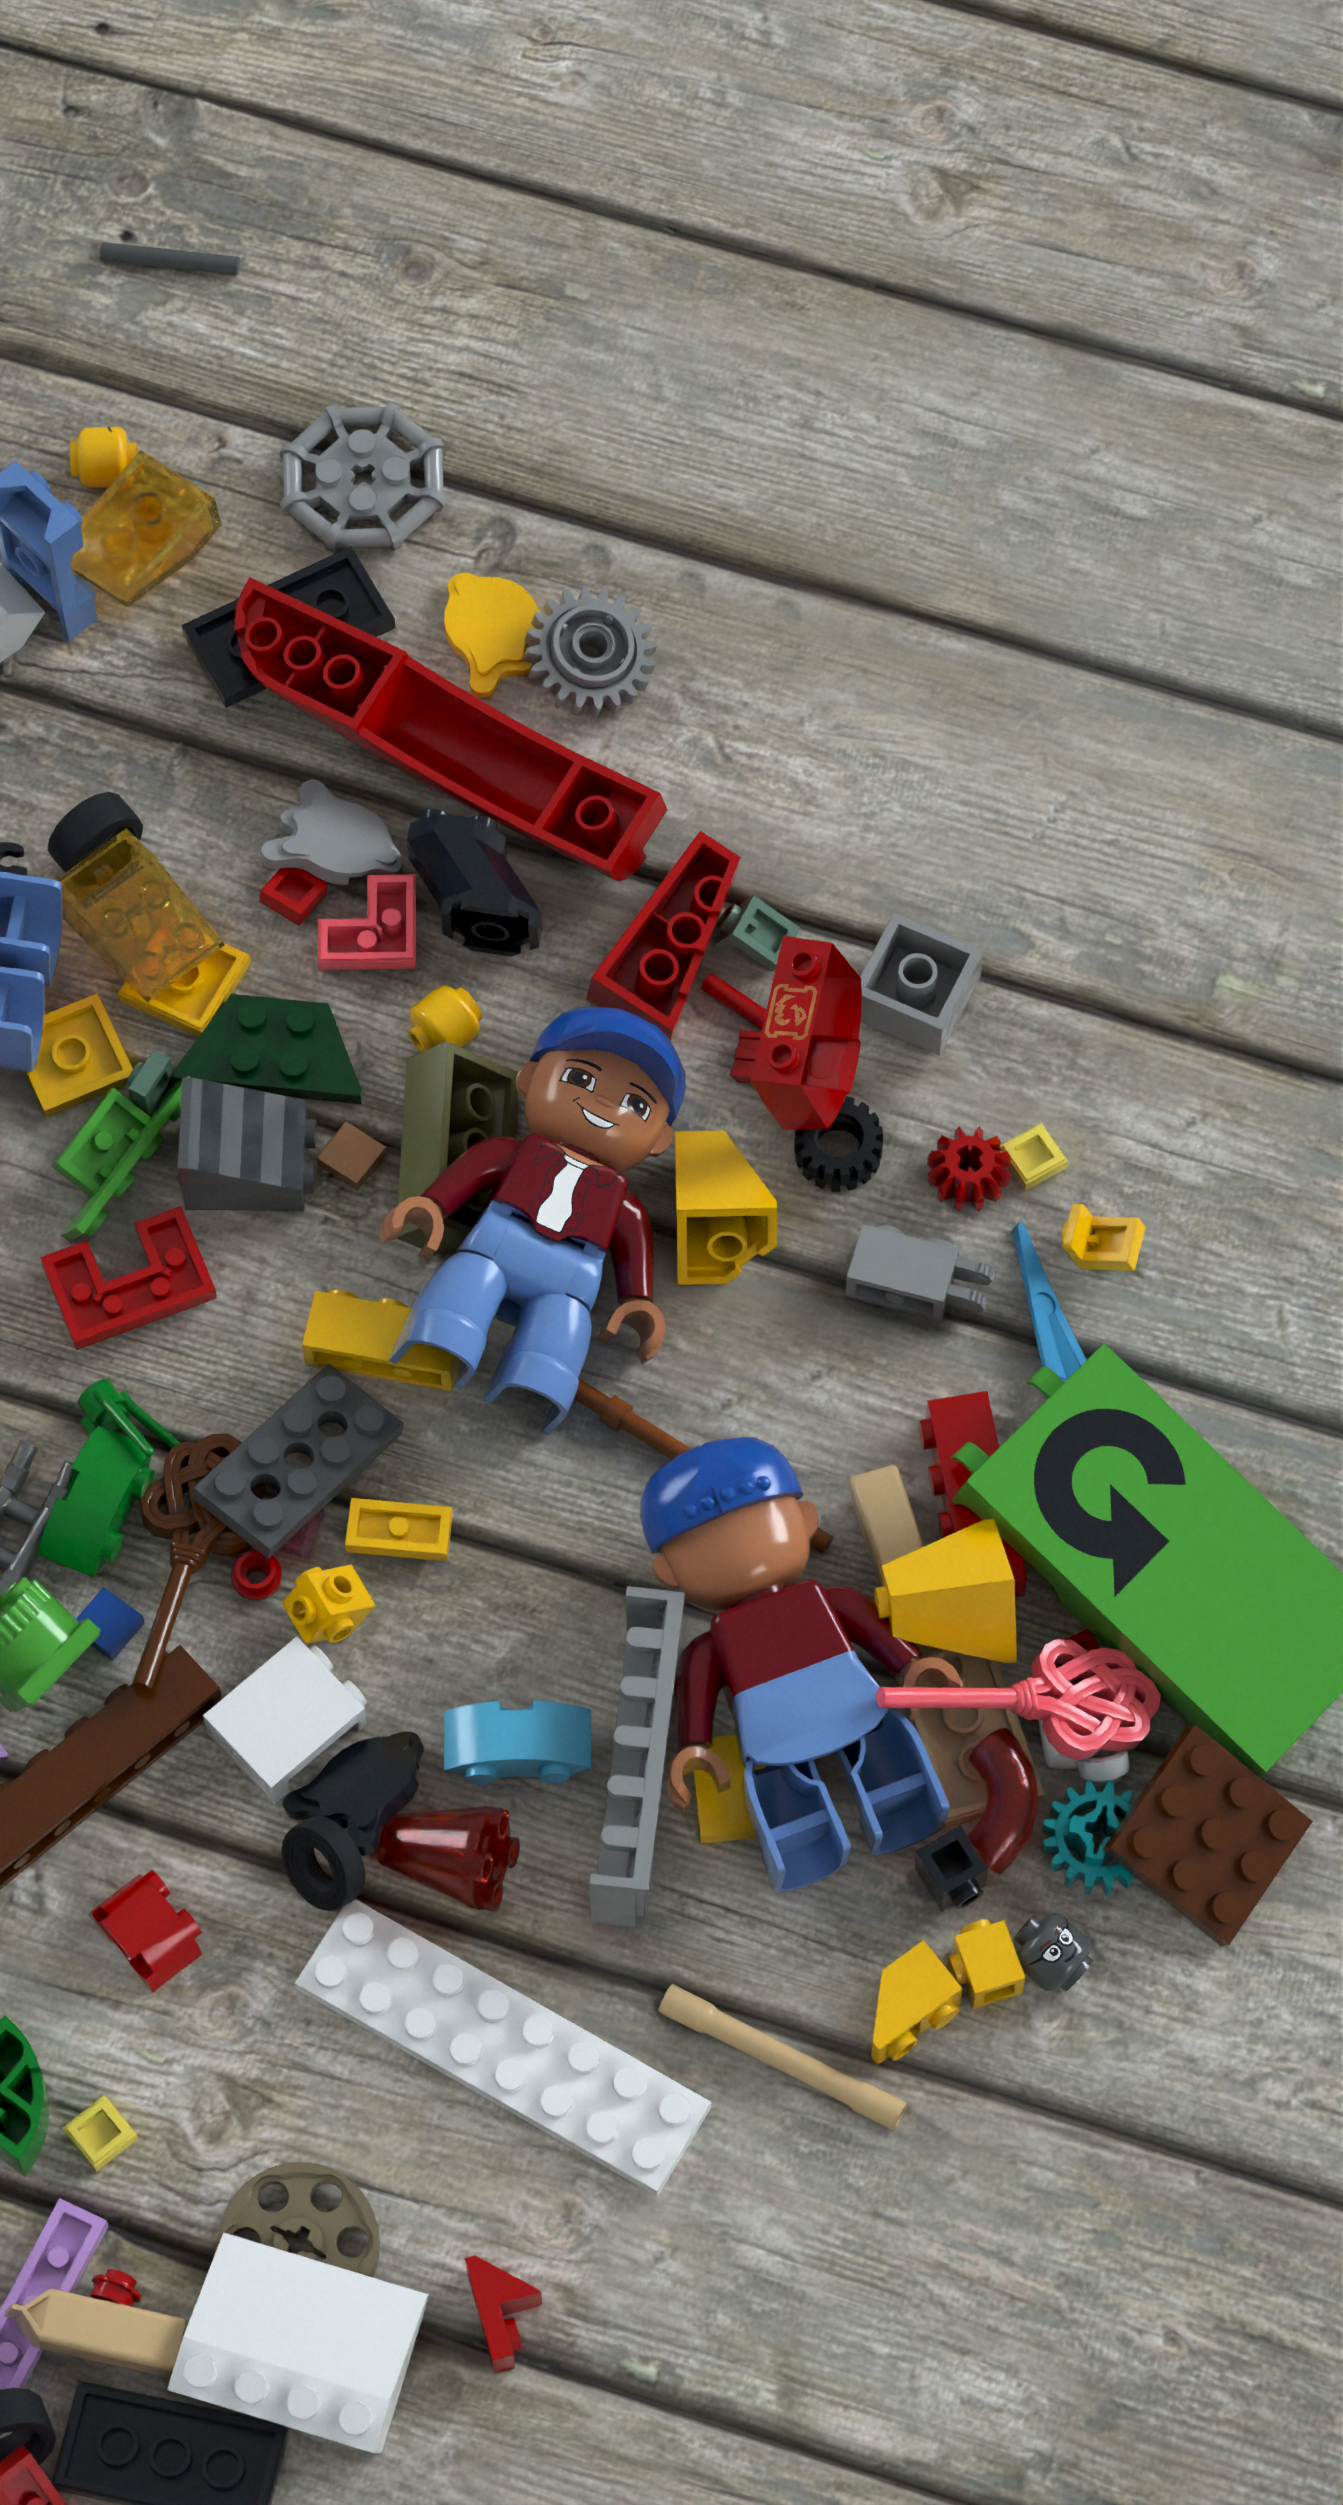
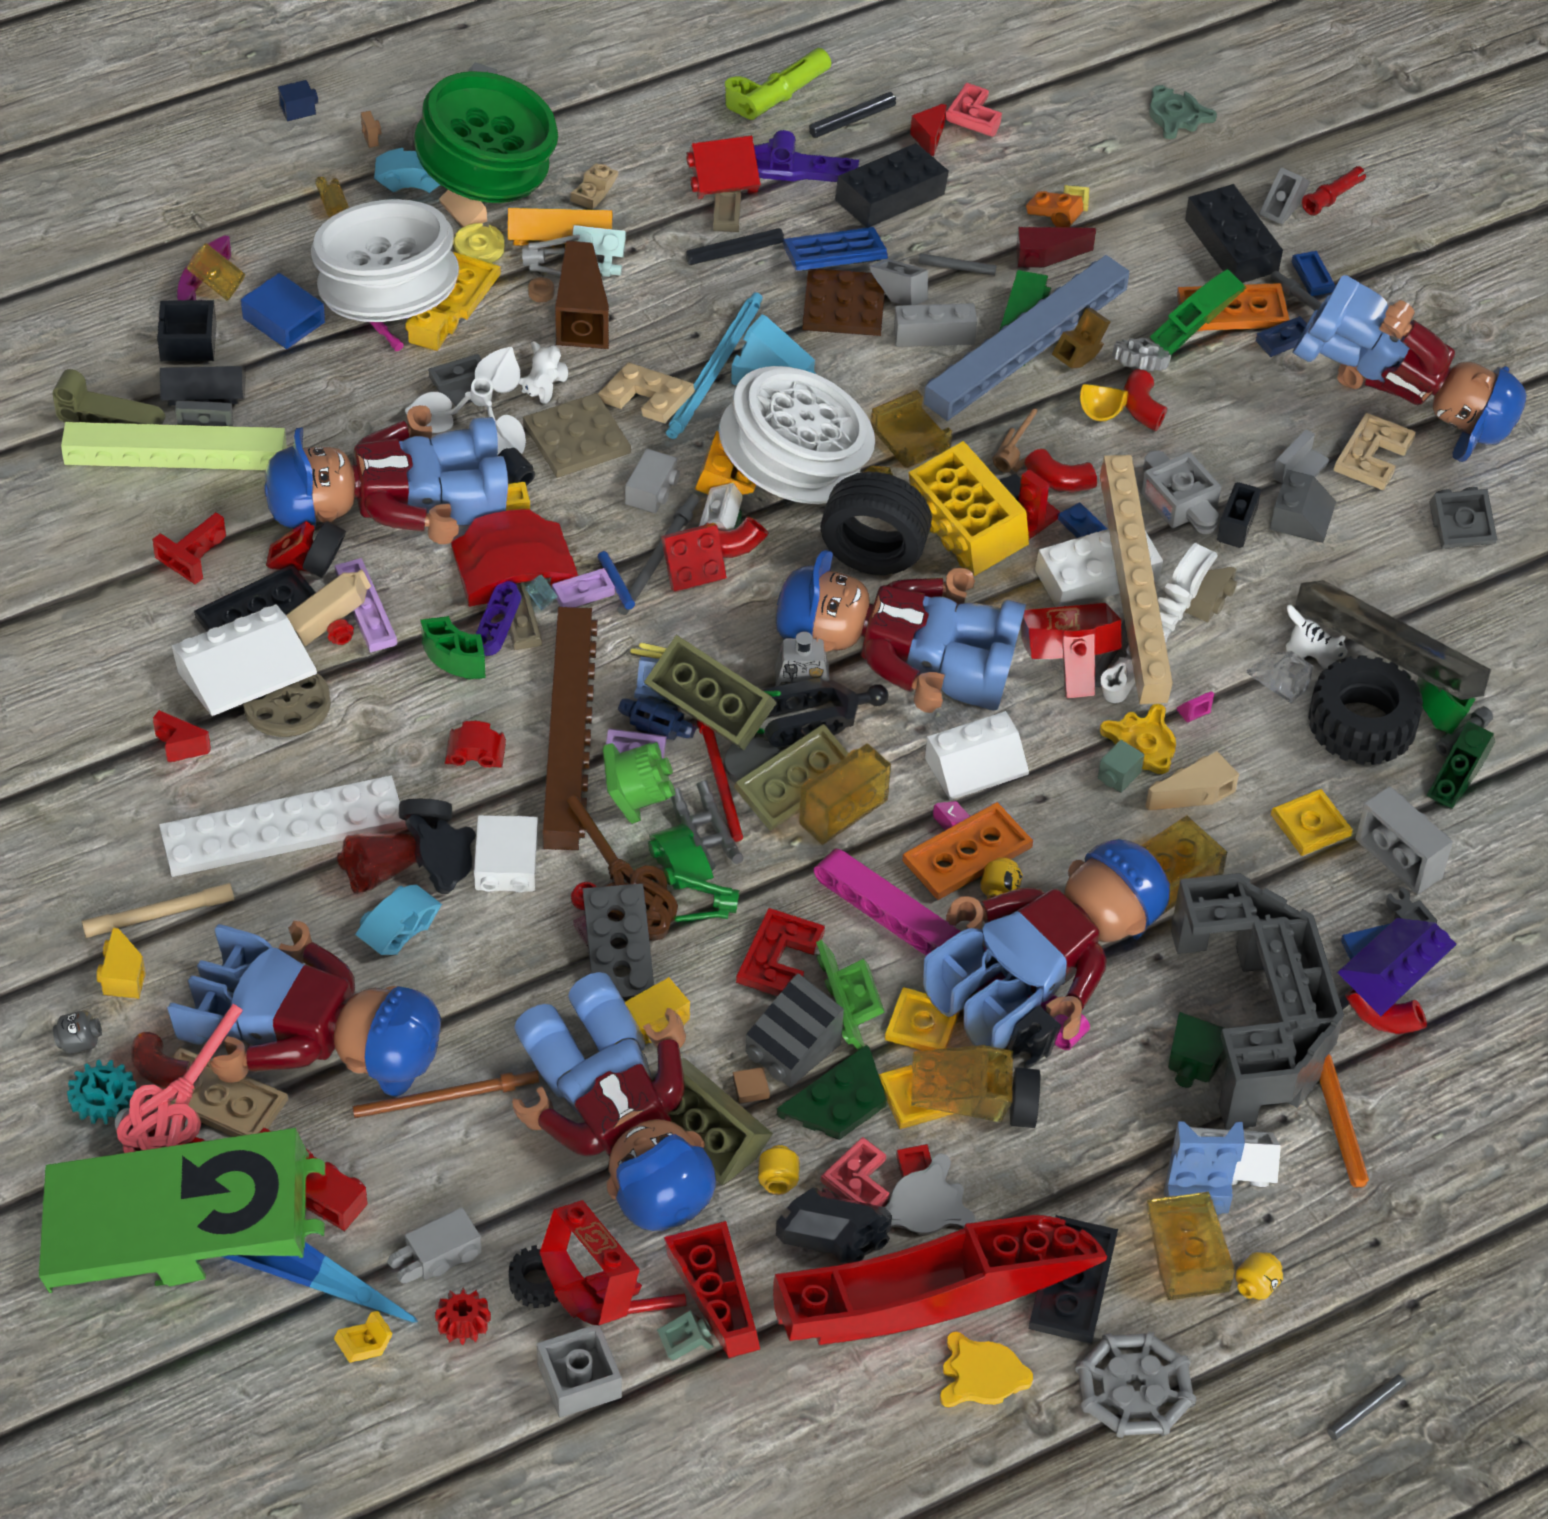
camera: 130 degrees right, 15 degrees down
light yellow tile [62,2095,138,2172] -> none
blue tile [76,1587,145,1661] -> none
sand green plate [127,1050,173,1116] -> none
yellow brick [282,1564,376,1645] -> none
yellow plate [345,1498,453,1561] -> none
light grey gear [523,586,657,718] -> none
light grey window [589,1586,685,1928] -> none
yellow slope [675,1130,777,1285] -> none
tan piece [849,1465,924,1587] -> none
yellow slope [874,1518,1017,1663] -> none
black brick [914,1825,988,1911] -> none
yellow brick [947,1920,1025,2009] -> none
light yellow tile [999,1123,1068,1191] -> none
reddish brown plate [1102,1724,1313,1946] -> none

